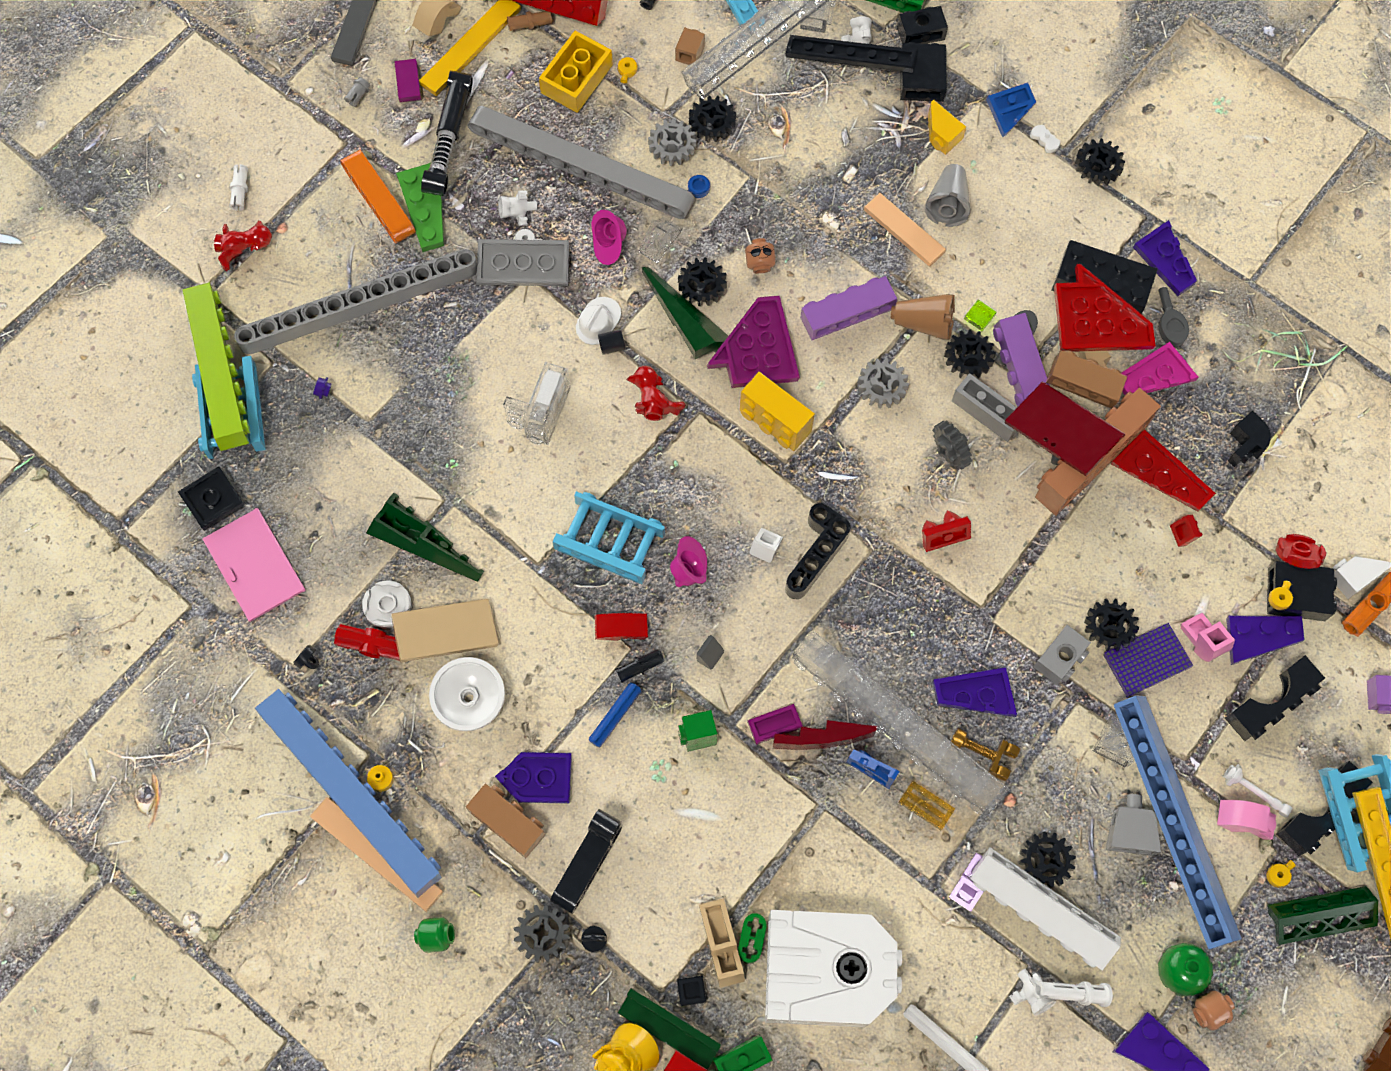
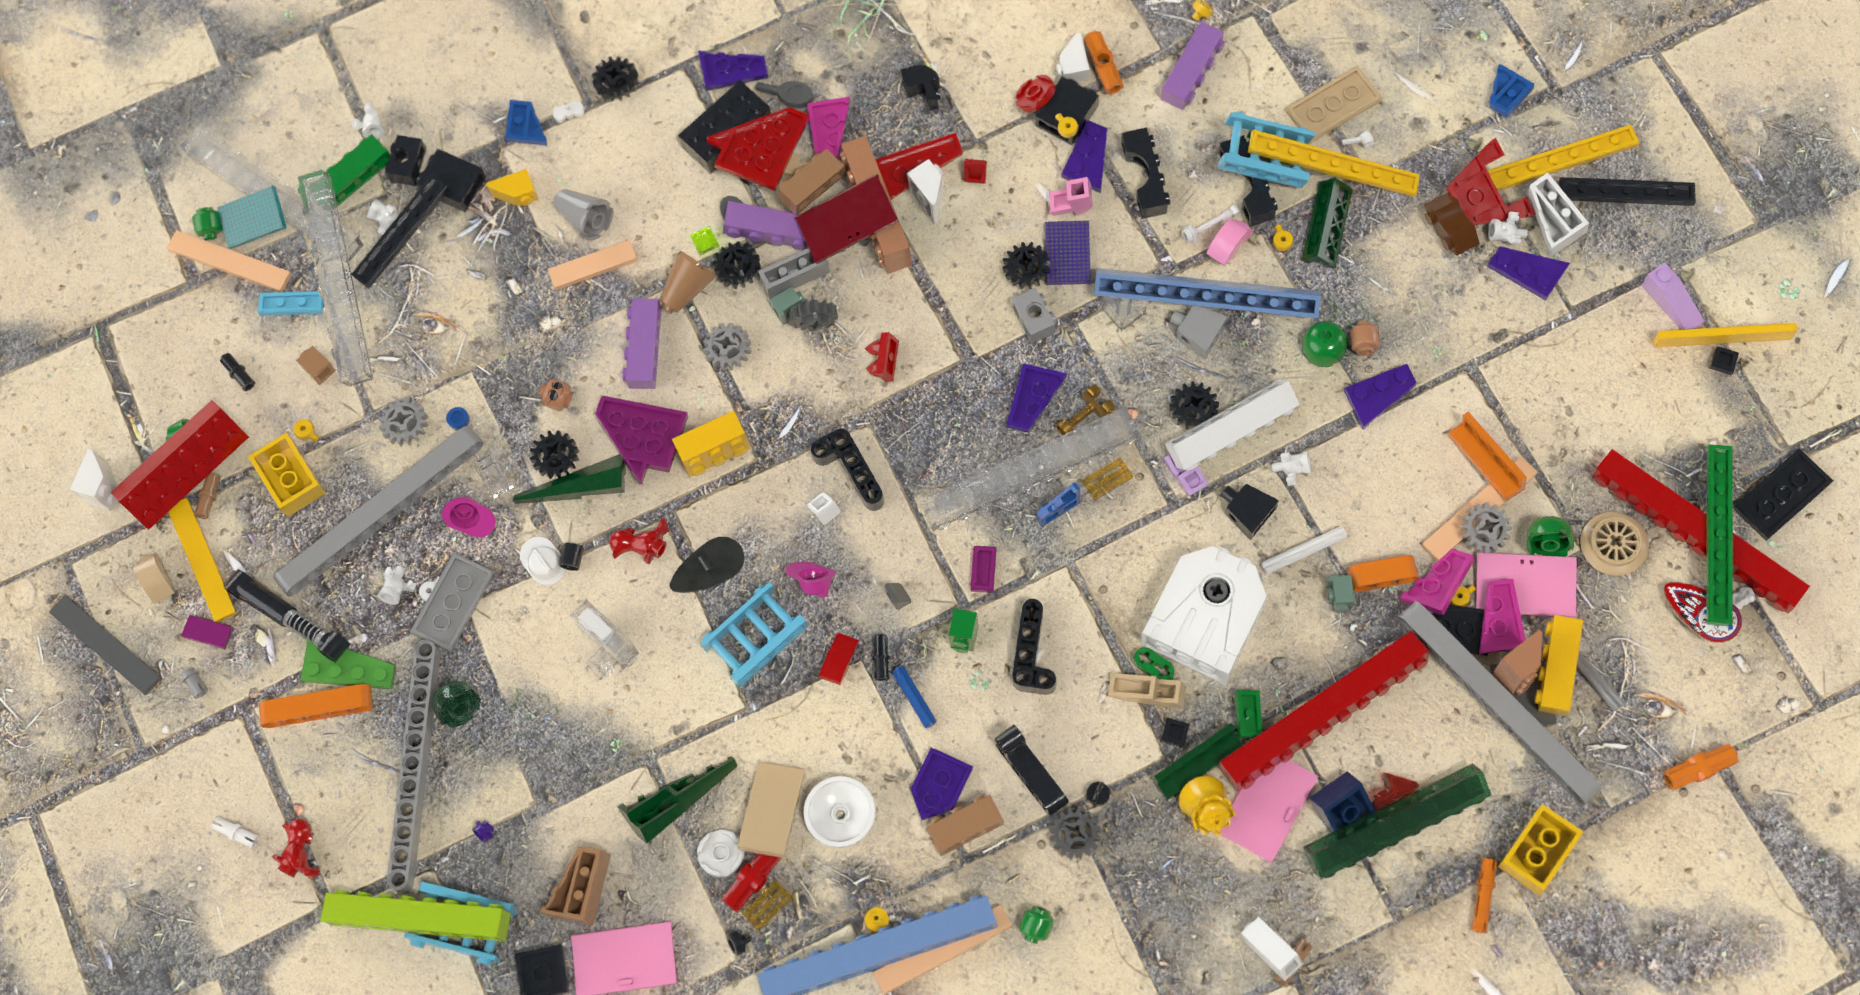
camera: 55 degrees left, 0 degrees up
black gear [689,95,736,142] -> none
dark red slope [773,720,877,750] -> none
white pin [1033,981,1113,1007] -> none
none -> clear green cylinder [432,681,481,728]
none -> medium nougat wedge [540,846,611,926]
none -> pearl dark grey shield [670,537,745,593]
none -> clear yellow tile [742,880,793,932]
none -> sand green brick [770,286,806,325]
none -> white slope [907,159,944,224]
none -> black beam [1012,599,1057,695]
none -> black torso [1220,484,1279,540]

